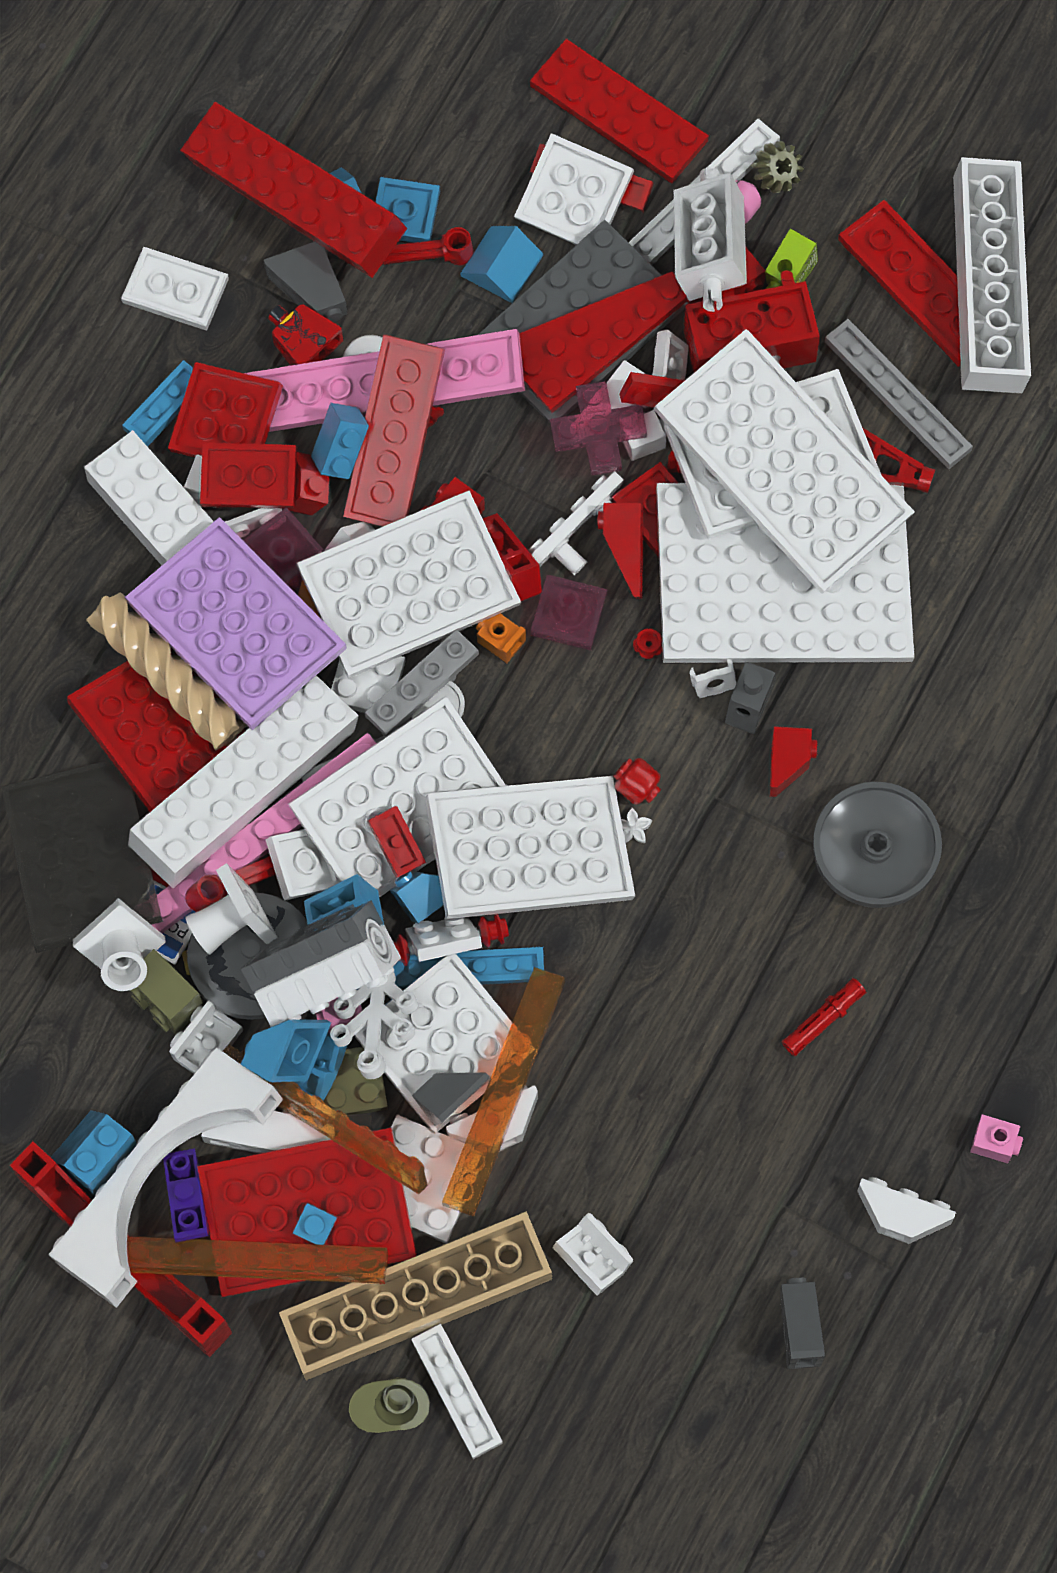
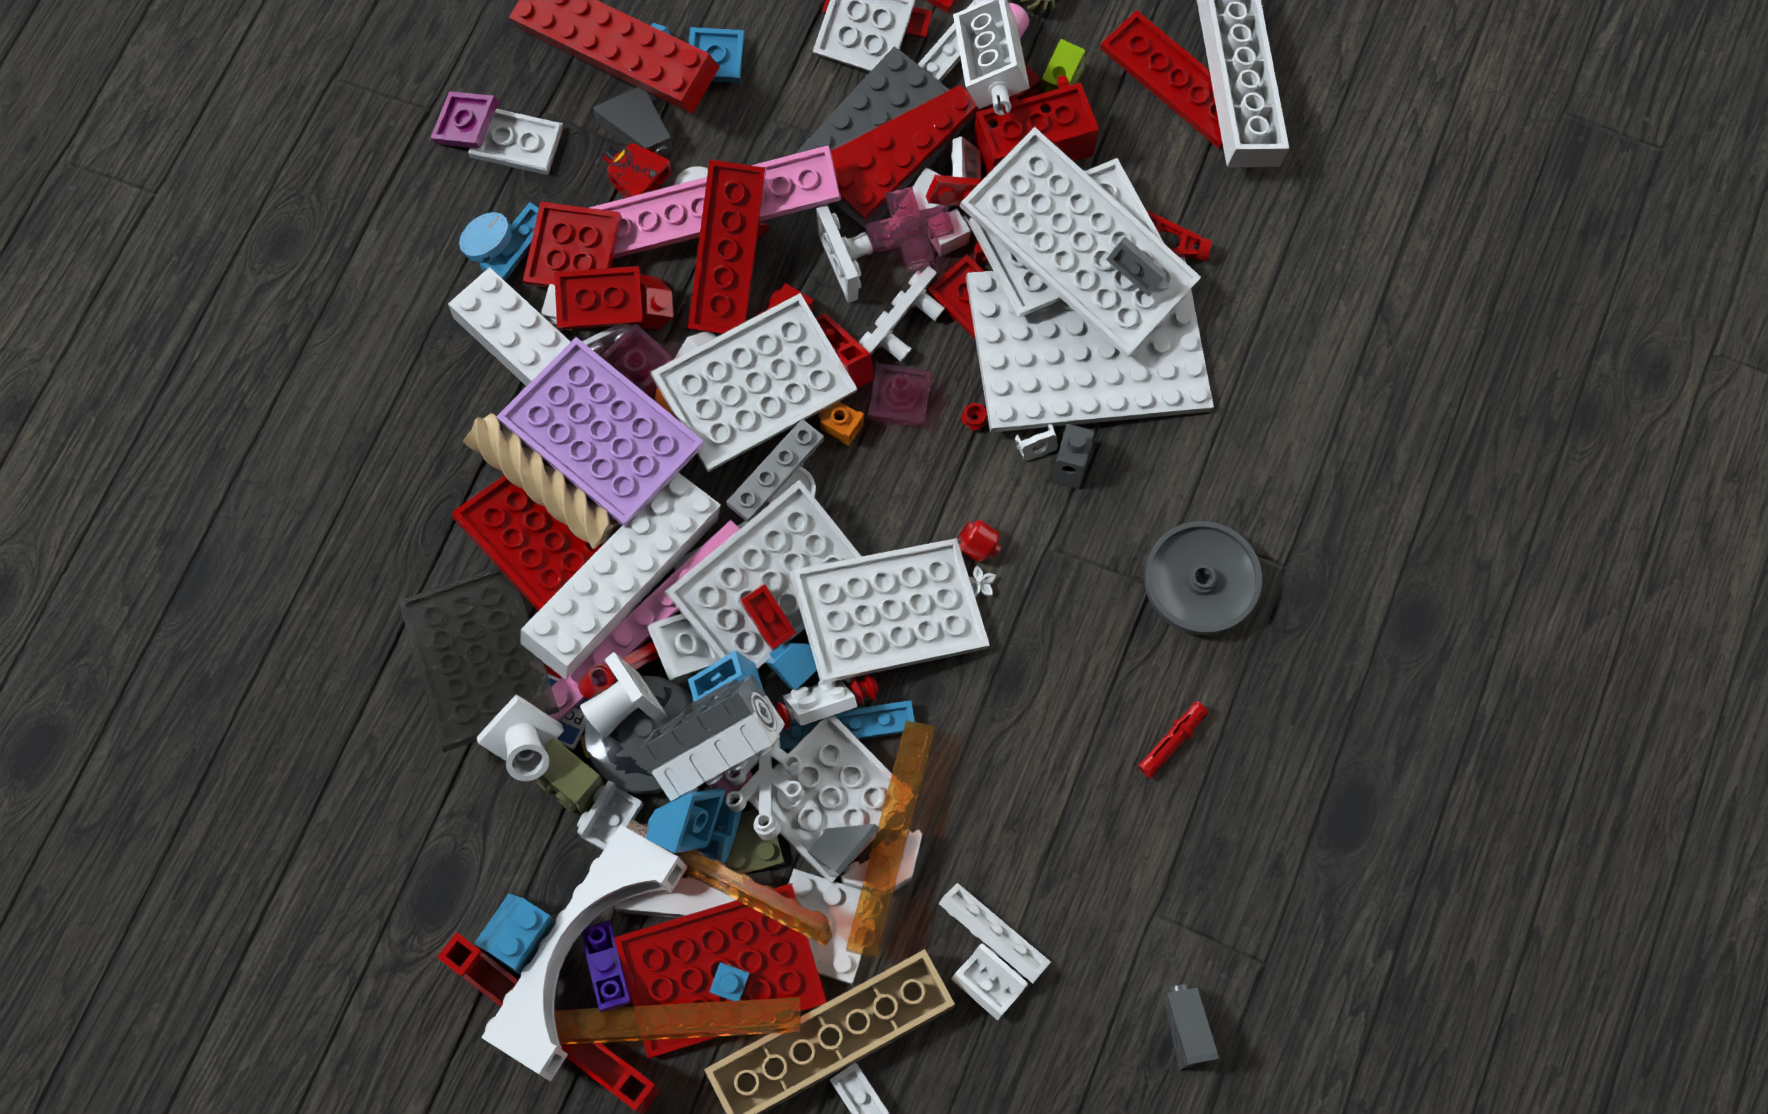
camera: 10 degrees left, 0 degrees up
dark azure brick [311,403,369,479] -> none
white plate [331,656,406,713] -> none
red axle [382,227,474,265] -> none
dark azure slope [460,226,543,303] -> none
red slope [598,503,643,599] -> none
red slope [769,727,817,797] -> none
light grey plate [825,319,973,469] -> none
white slope [857,1177,956,1244] -> none
bright pink brick [970,1115,1023,1163] -> none
none -> magenta plate [431,91,499,149]
none -> dark azure tile [459,212,512,262]
none -> white plate [816,205,873,303]
none -> white plate [939,883,1051,983]
none -> dark grey plate [1106,237,1168,297]

